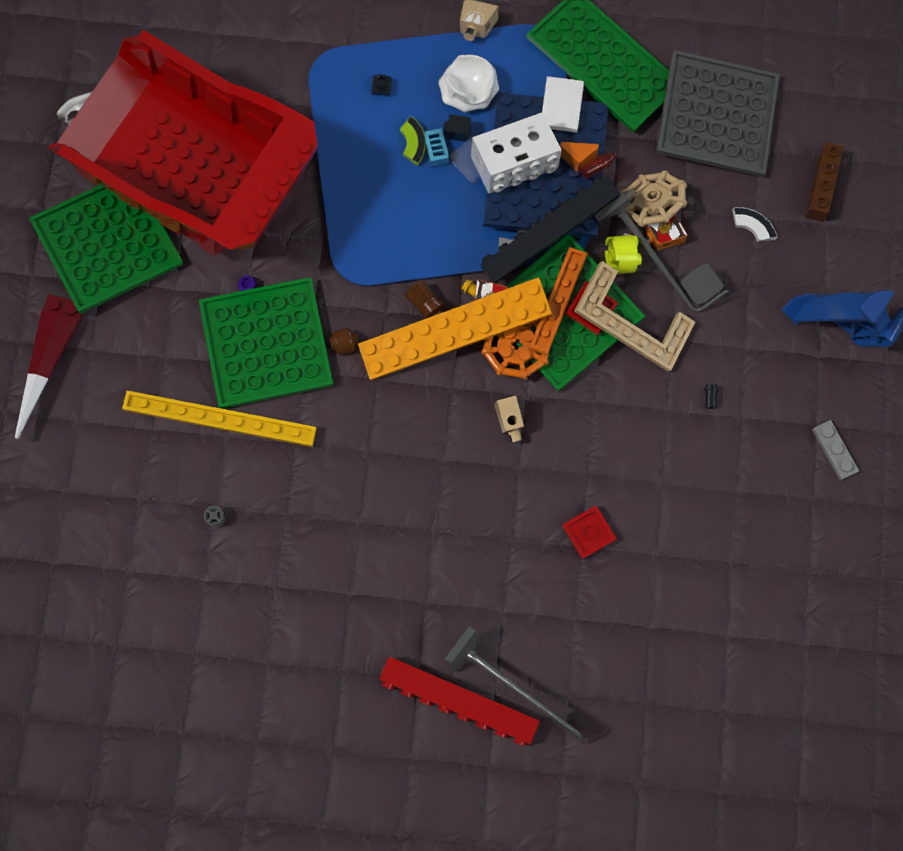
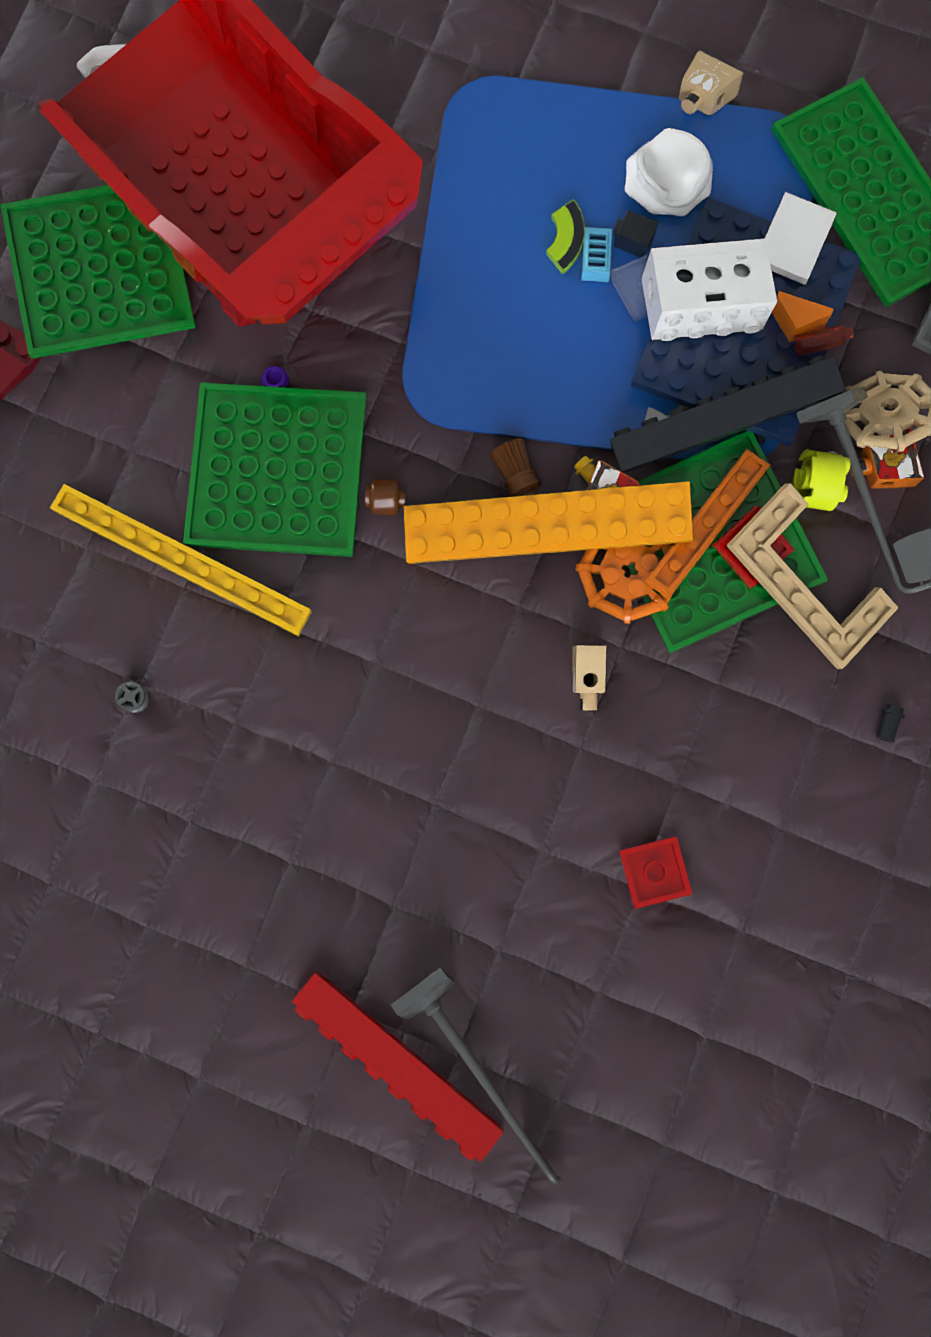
camera: 20 degrees right, 5 degrees up
black tile [372,74,392,96] -> none

